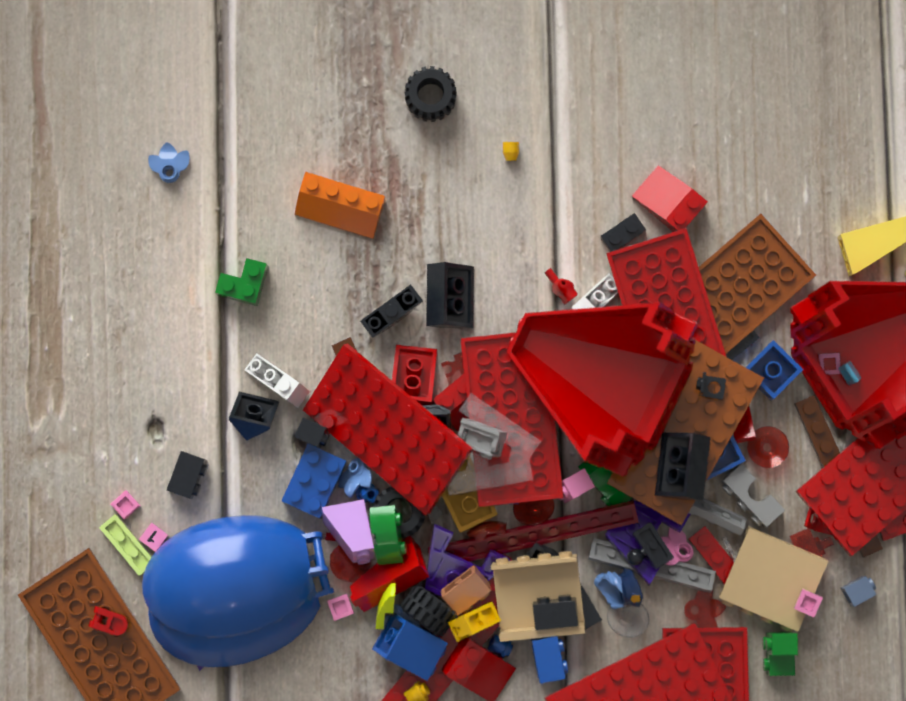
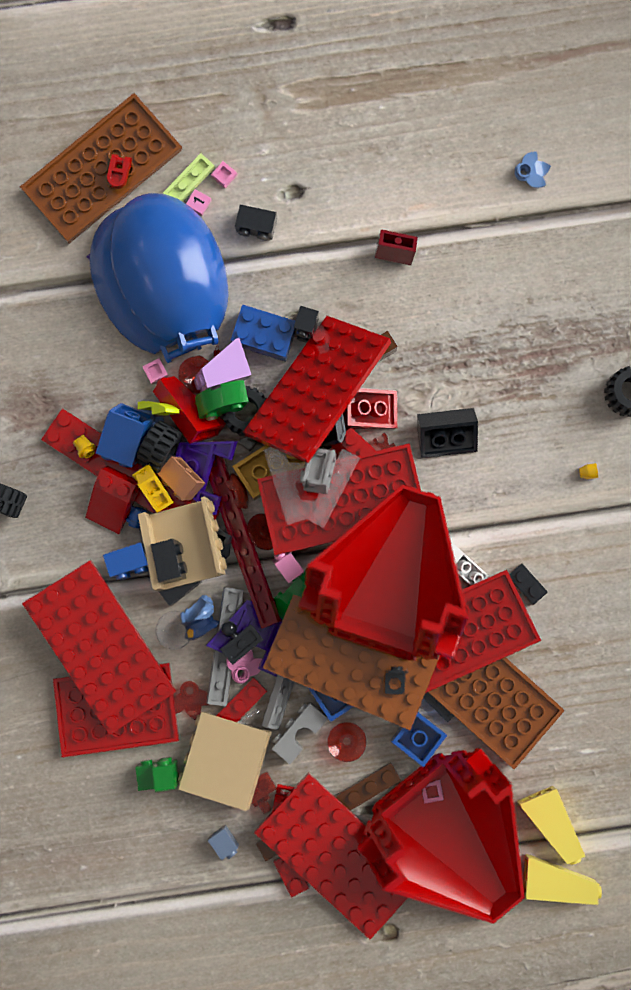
camera: 85 degrees right, 0 degrees up
green brick [215,258,269,306] -> none
black slope [229,391,279,441] -> none
white slope [245,353,310,408] -> none
orange slope [294,172,386,239] -> none
medium blue plate [338,458,372,498] -> none
blue hose [355,483,379,503] -> none
black slope [360,284,423,338] -> none
red piece [545,268,578,305] -> none
slope [631,165,708,232] -> none
black slope [655,432,711,501] -> none
red plate [733,406,756,443] -> none
bright pink plate [794,588,823,617] -> none
medium azure slope [838,361,861,386] -> none
none -> dark red brick [375,229,418,266]

